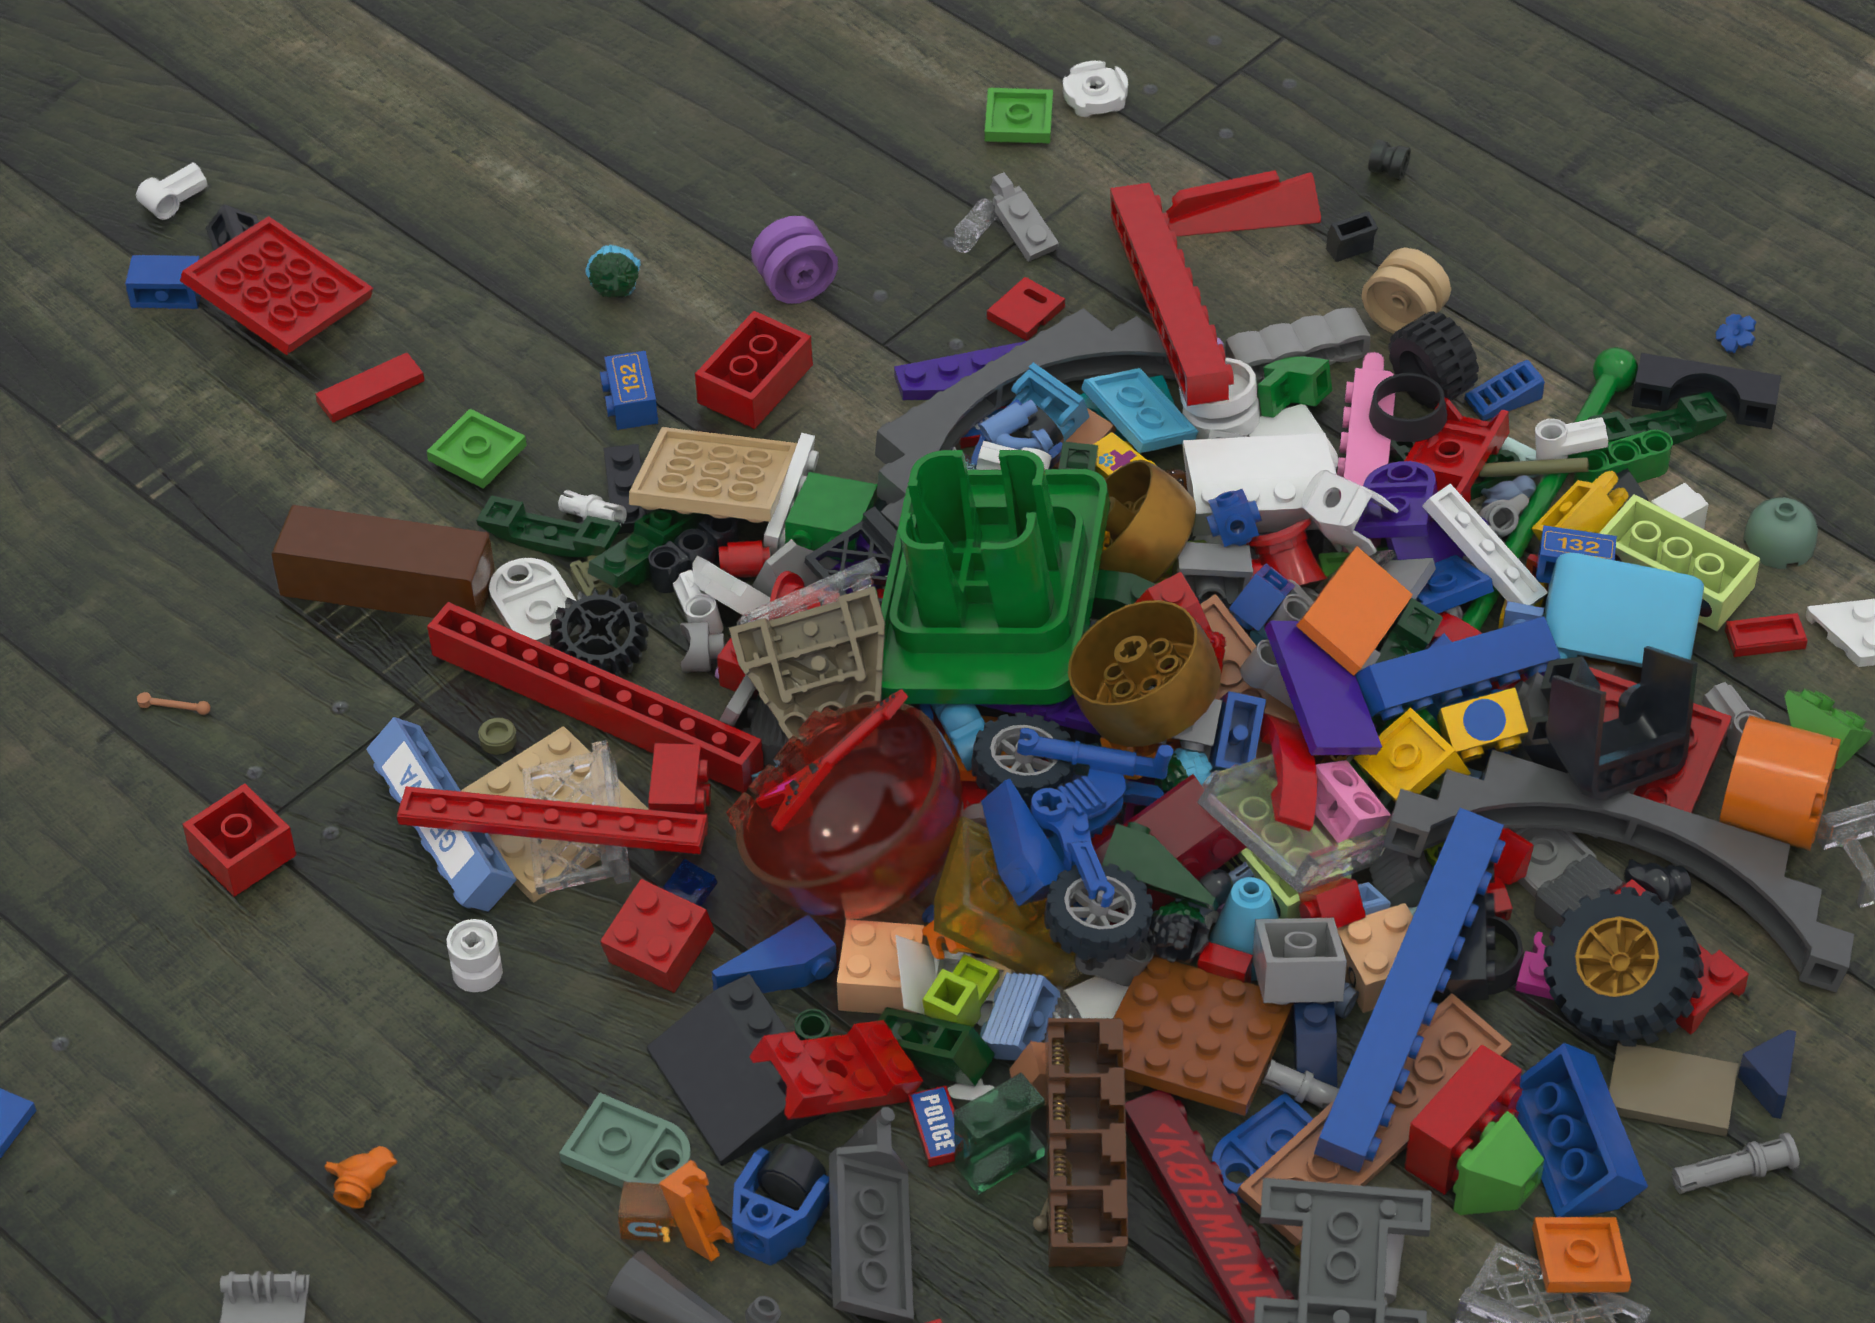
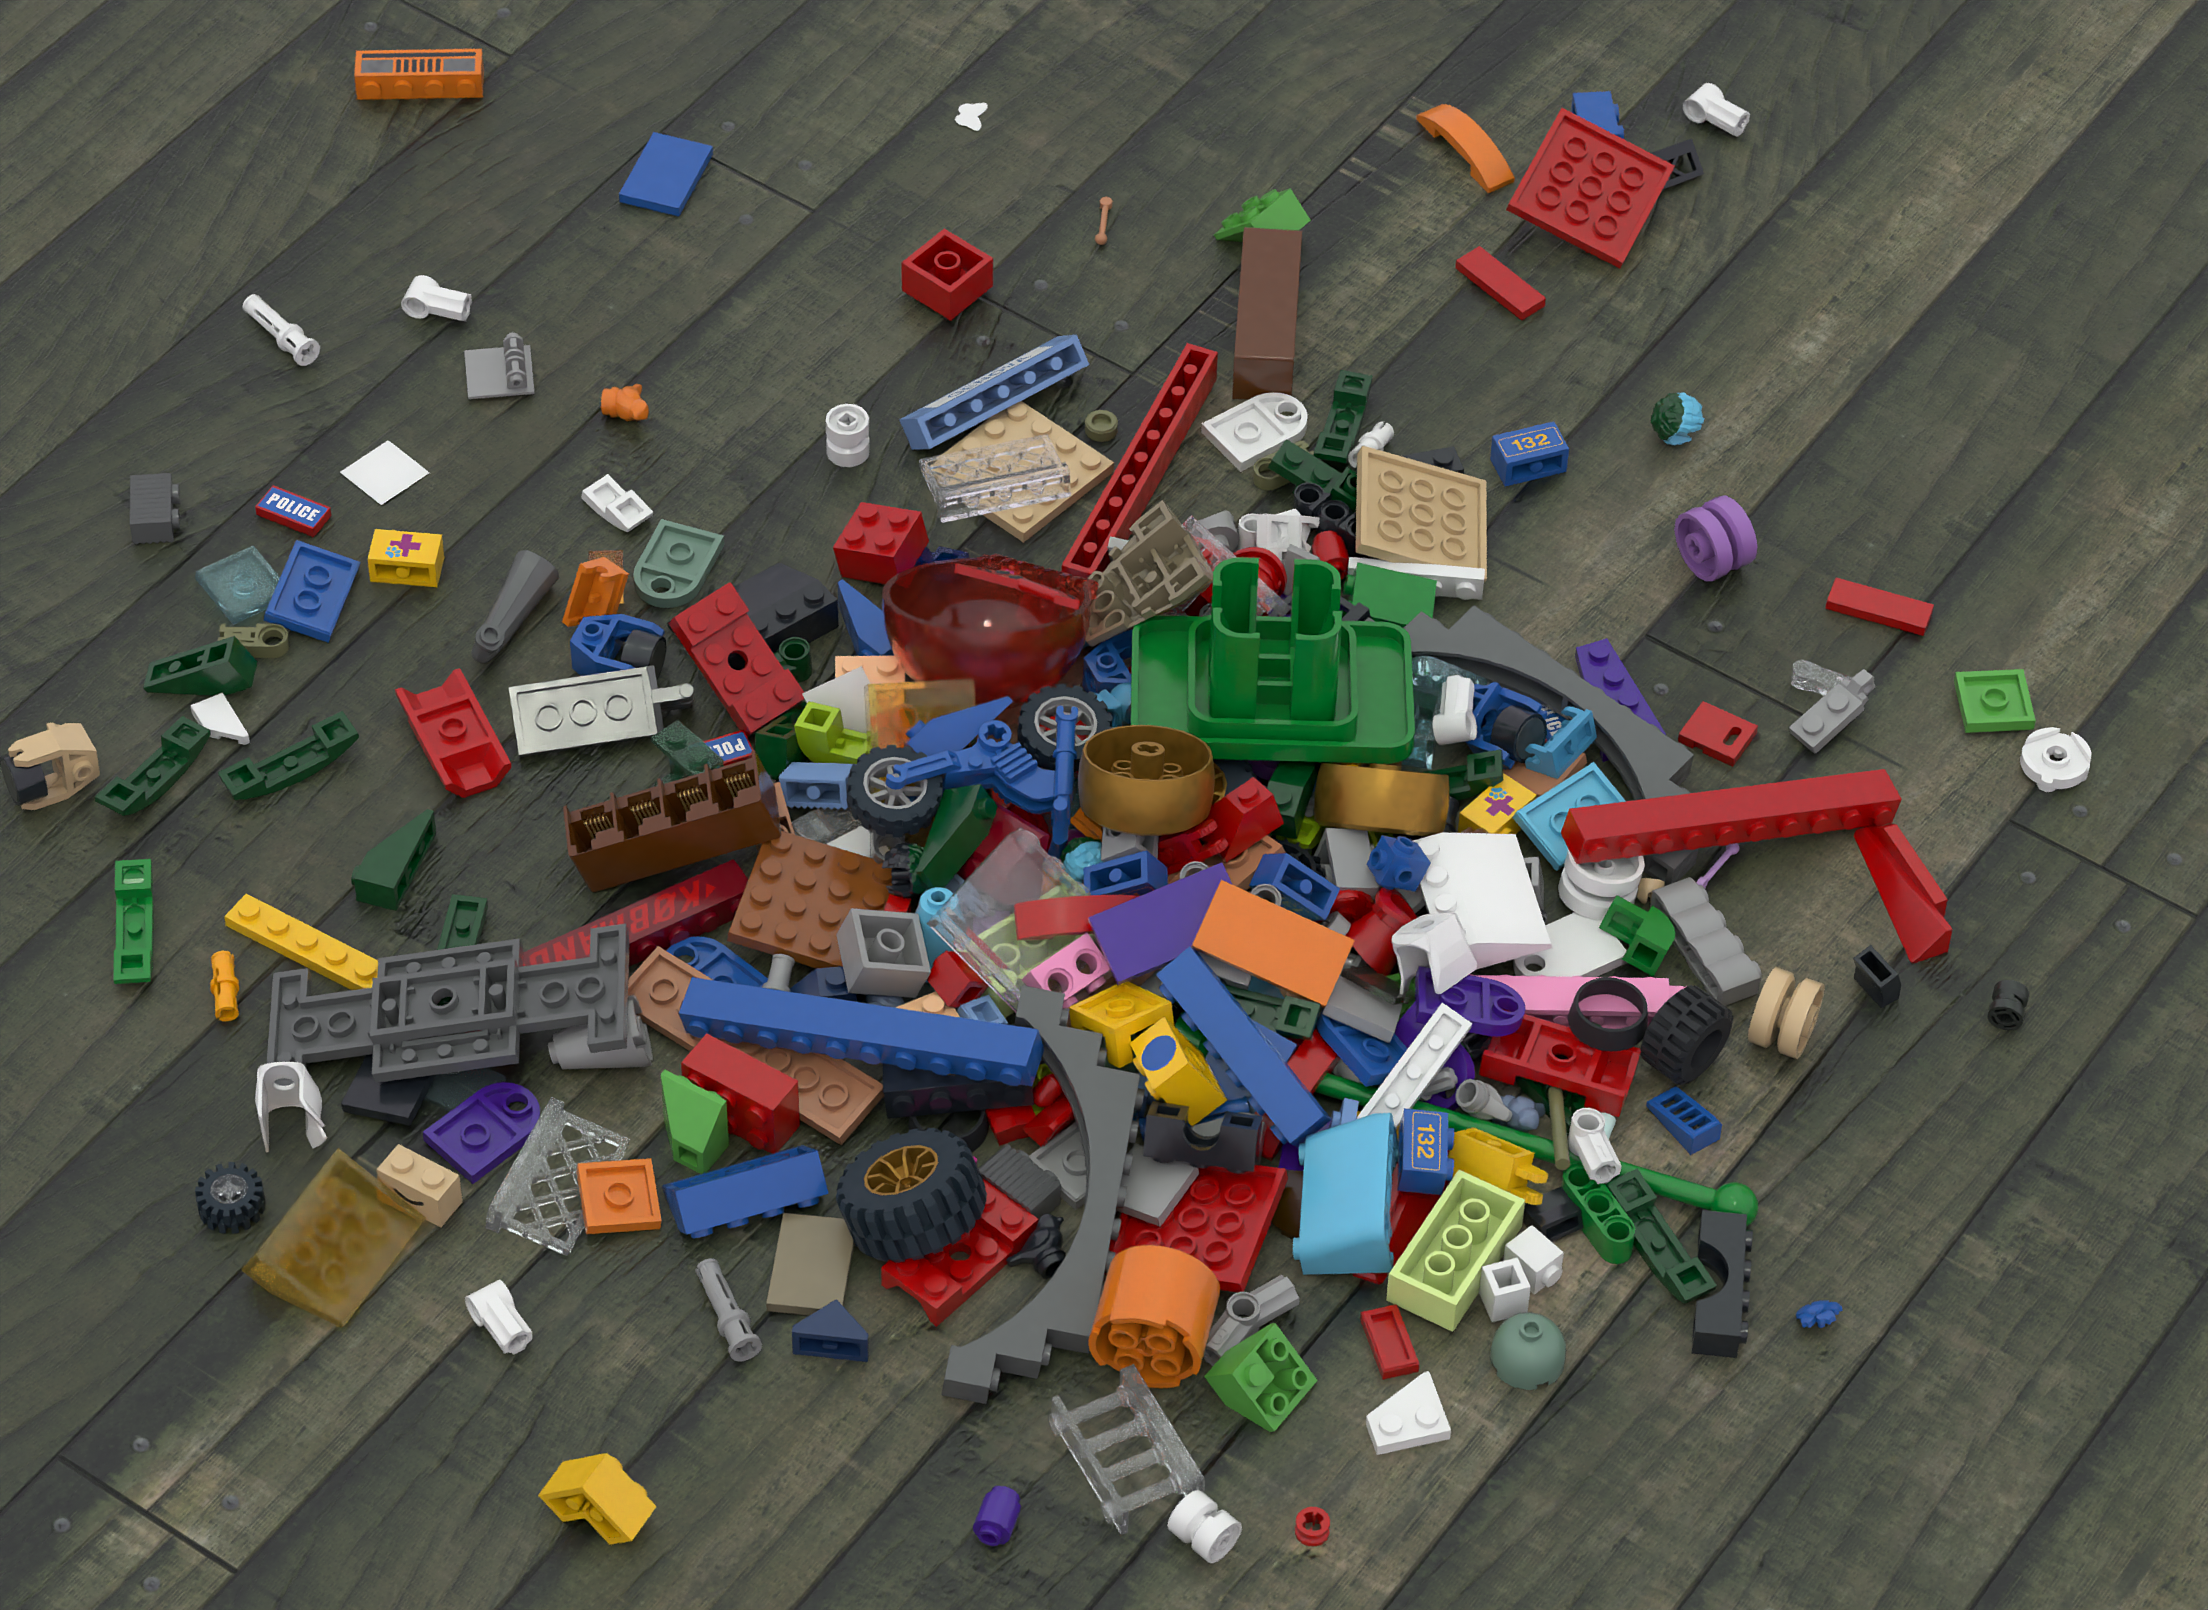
camera: 80 degrees right, 0 degrees up
red tile [397,786,708,854] -> none
bright green plate [427,409,527,489] -> none
black gear [549,587,649,677] -> none
red brick [648,743,711,851] -> none
red brick [695,311,813,429] -> none
medium blue plant [979,399,1053,453] -> none
black hinge [1198,869,1233,904] -> none
black windscreen [1546,646,1698,800] -> none
none -> white slope [581,474,653,532]
none -> bright green slope [1214,188,1311,242]
none -> orange slope [1417,104,1515,193]
none -> white brick [1479,1258,1531,1322]
none -> red tile [1825,578,1934,636]

